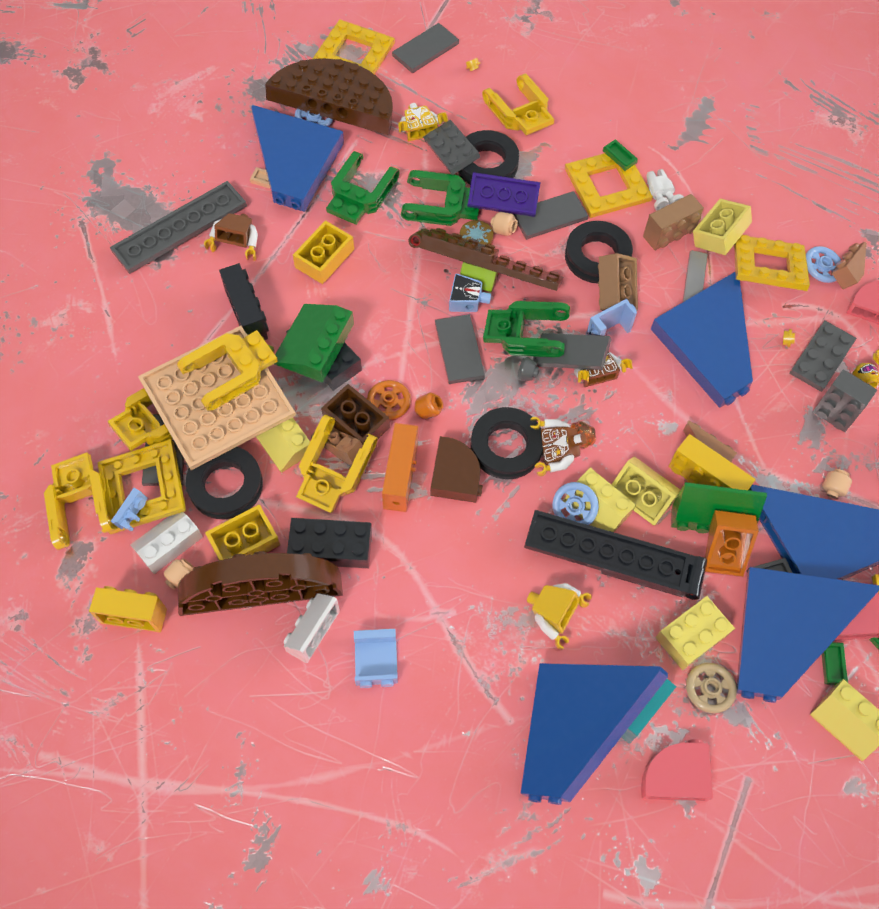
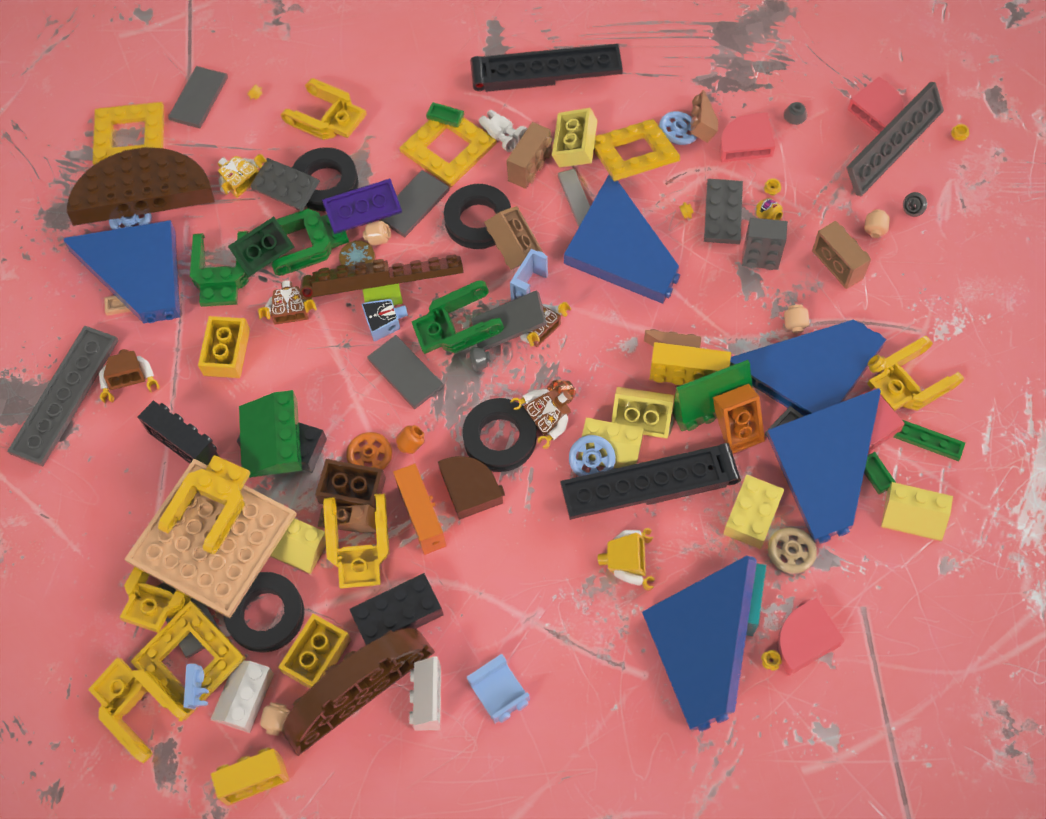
camera: 25 degrees left, 0 degrees up
none -> dark green slope [228,216,295,277]
none -> torso [258,280,317,325]
none -> black hinge [470,43,623,92]
none -> yellow plate [761,650,782,671]

